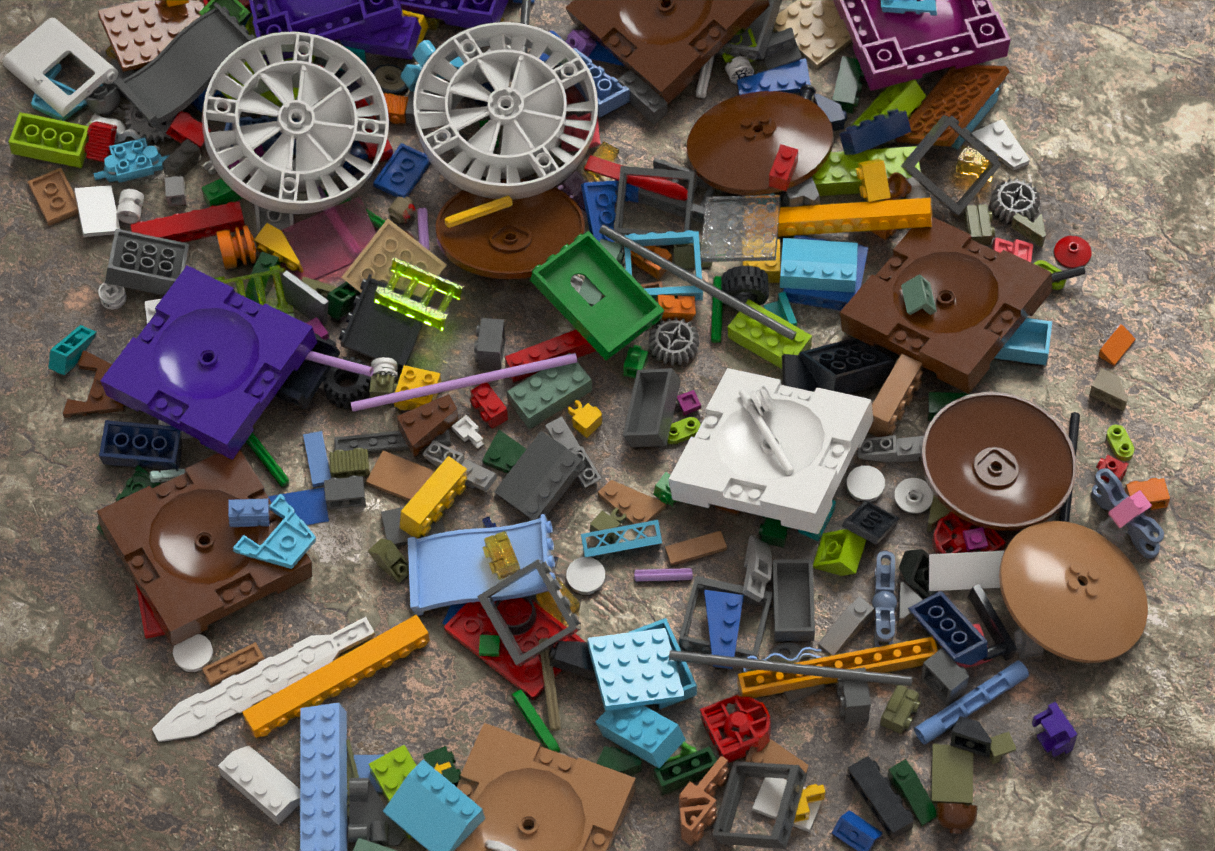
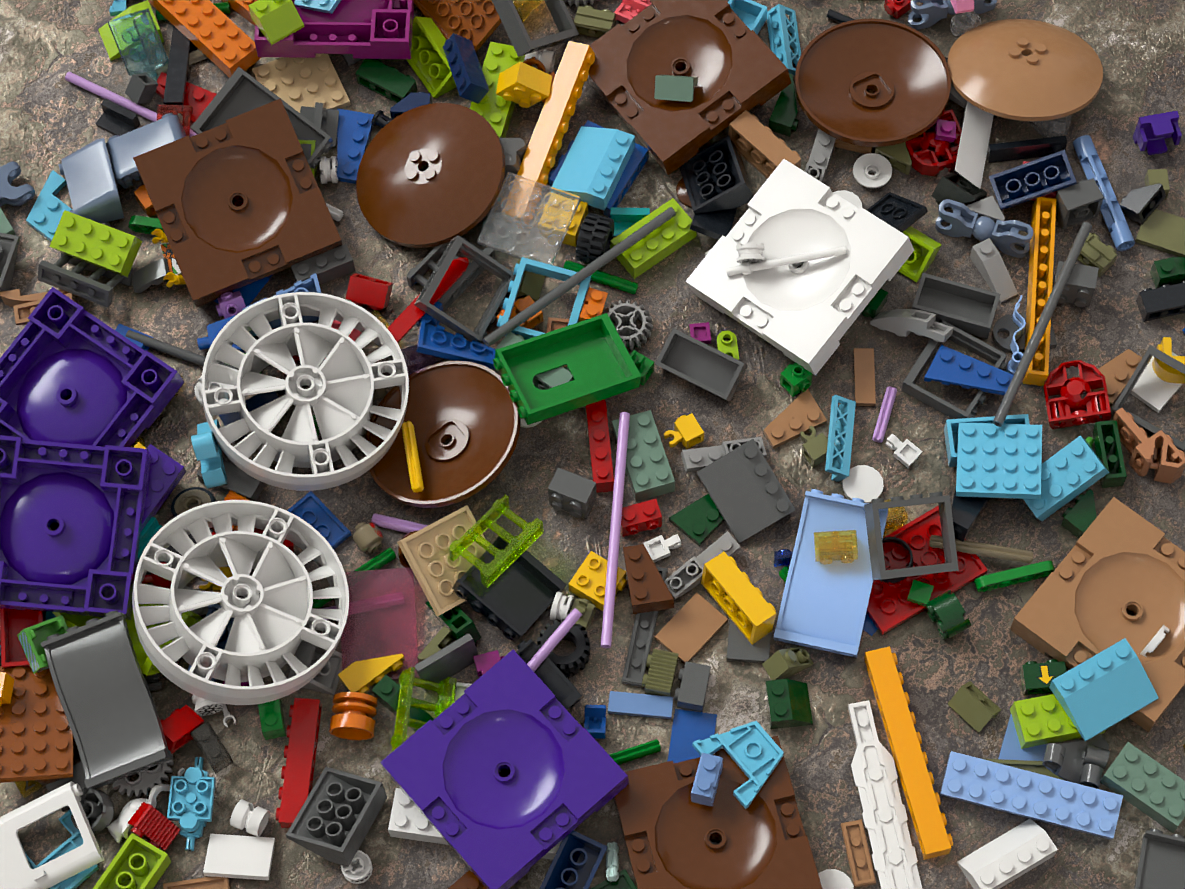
camera: 70 degrees left, 5 degrees up
light grey brick [165,176,187,206] -> none
red brick [769,144,799,191] -> none
none -> red brick [346,273,393,310]
none -> blue bracket [584,705,606,739]
none -> dark green slope [765,679,813,729]
none -> medium azure fence [767,4,801,75]
none -> white plate [885,434,923,468]
none -> dark green brick [925,590,971,640]
none -> olive panel [948,681,1001,732]

